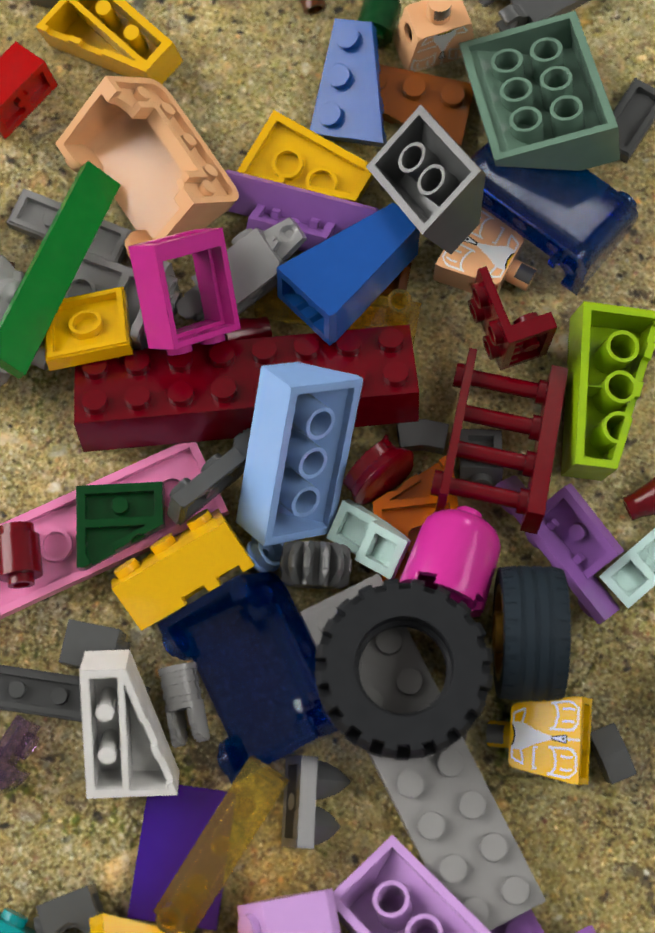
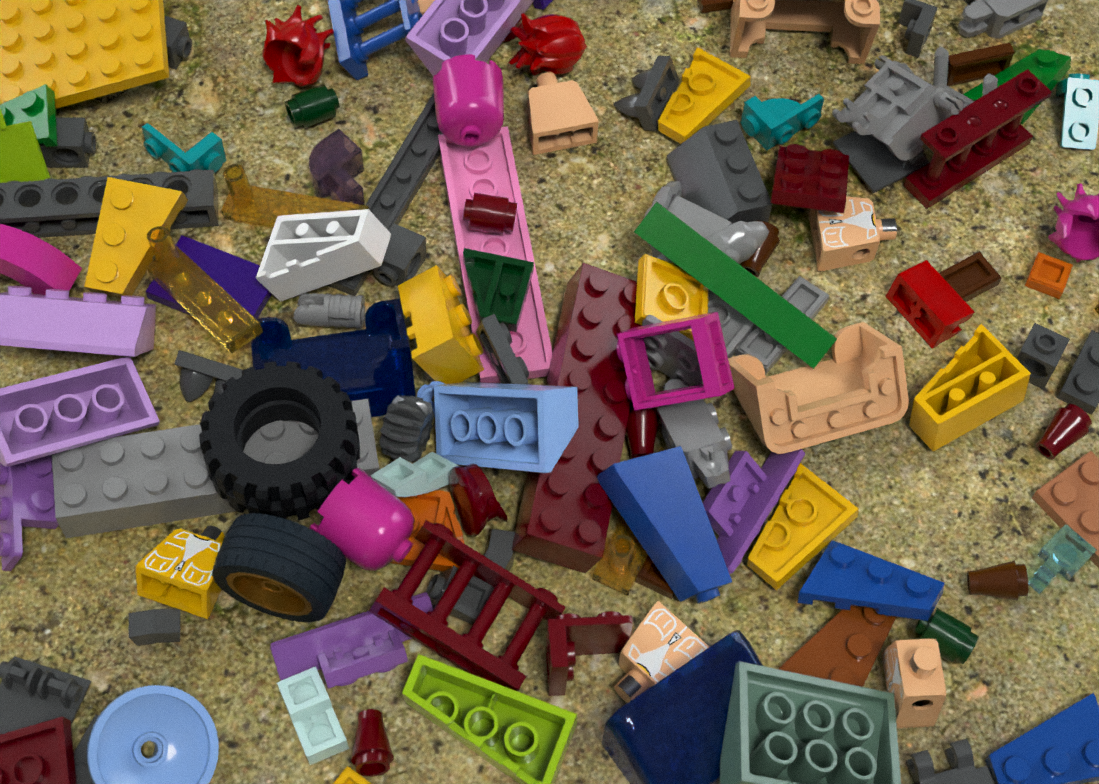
camera: 100 degrees right, 15 degrees down
dark grey slope [366,104,486,254] -> none
none -> clear yellow piece [221,164,369,228]

